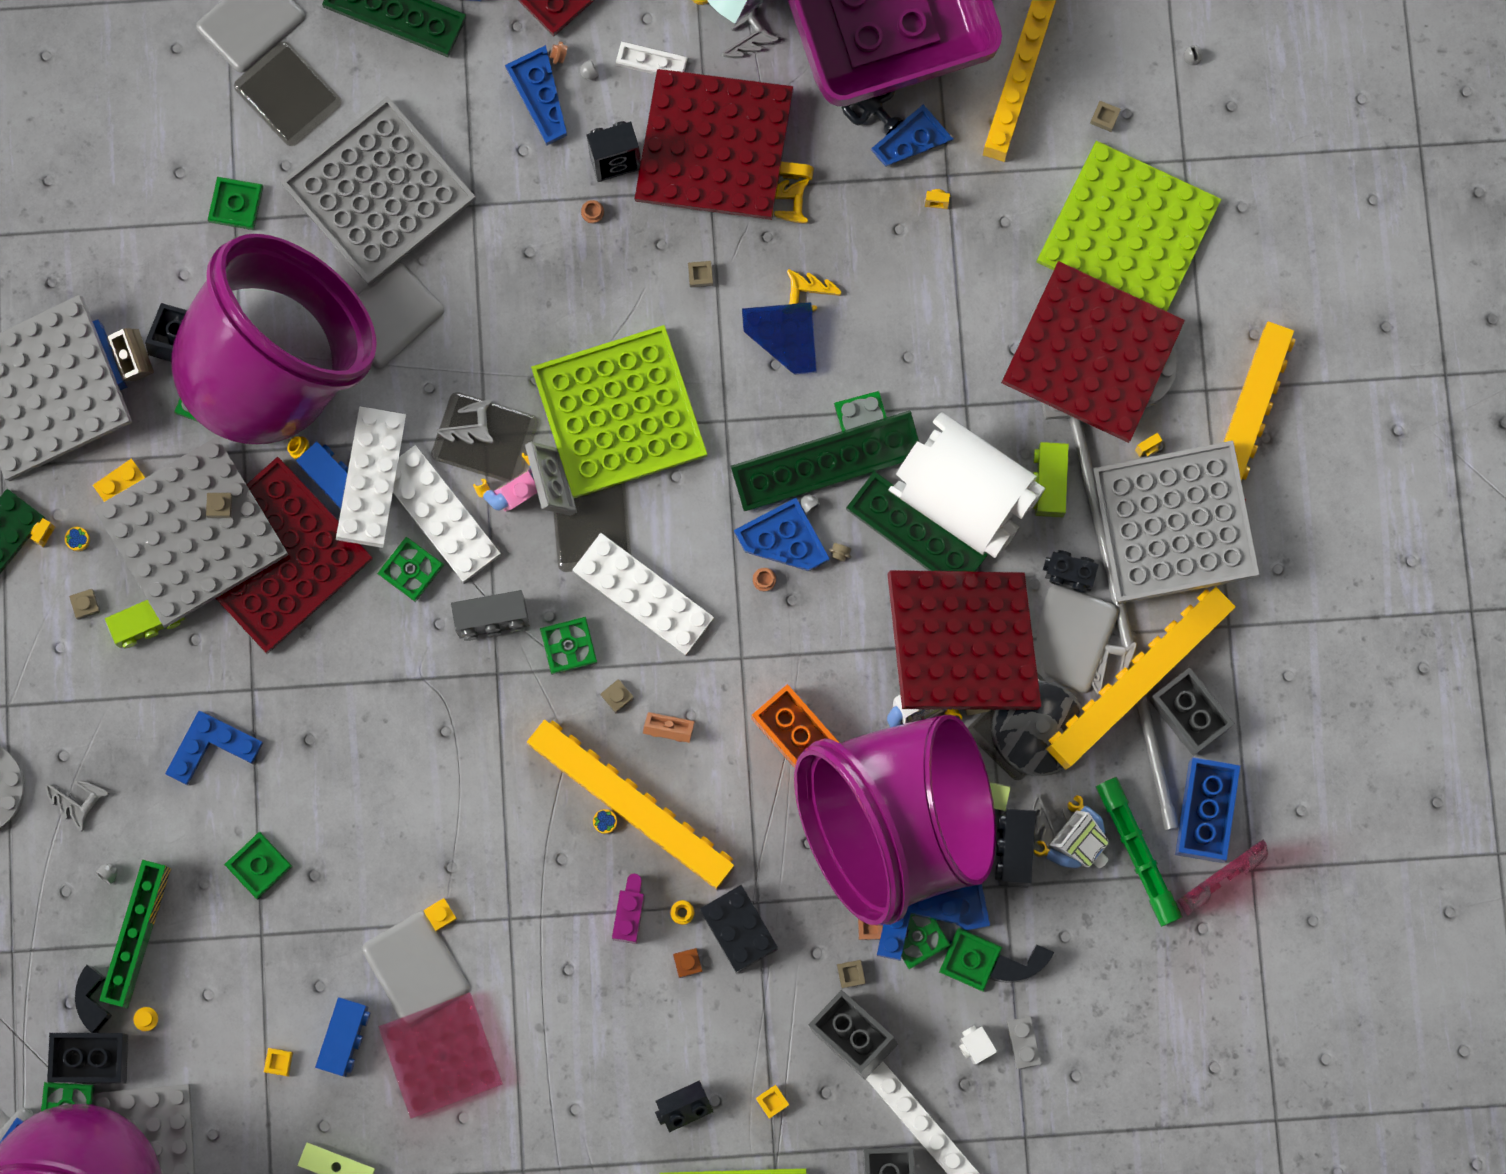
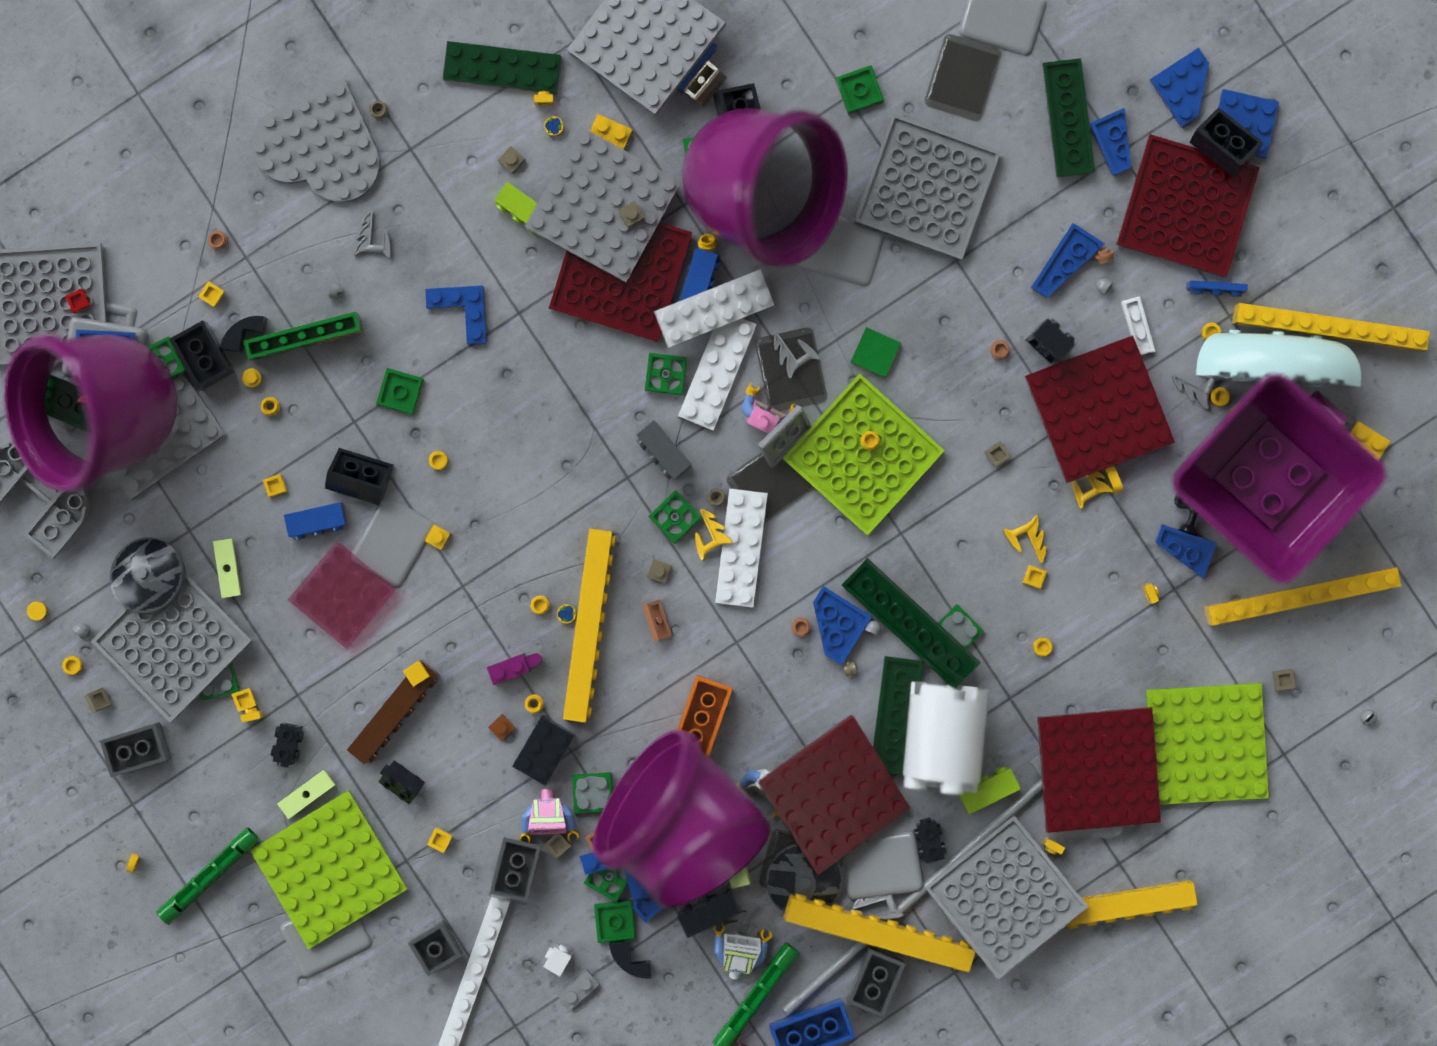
camera: 60 degrees right, 10 degrees up
clear blue plate [742,302,817,375] -> none
none -> yellow plate [198,281,225,308]
none -> yellow plate [260,397,280,416]
none -> black slope [325,448,394,506]
none -> reddish brown brick [347,659,439,765]
none -> yellow tile [403,660,430,687]
none -> yellow tile [429,451,448,470]
none -> torso [519,789,579,843]
none -> yellow plate [530,596,550,615]
none -> light grey piece [572,772,612,813]
none -> yellow piece [695,509,733,560]
none -> dark tan plate [707,488,726,507]
none -> green tile [850,327,901,378]
none -> yellow plate [860,431,880,450]
none -> yellow tile [1022,565,1047,589]
none -> yellow tile [1033,637,1053,657]
none -> yellow tile [1210,387,1230,407]

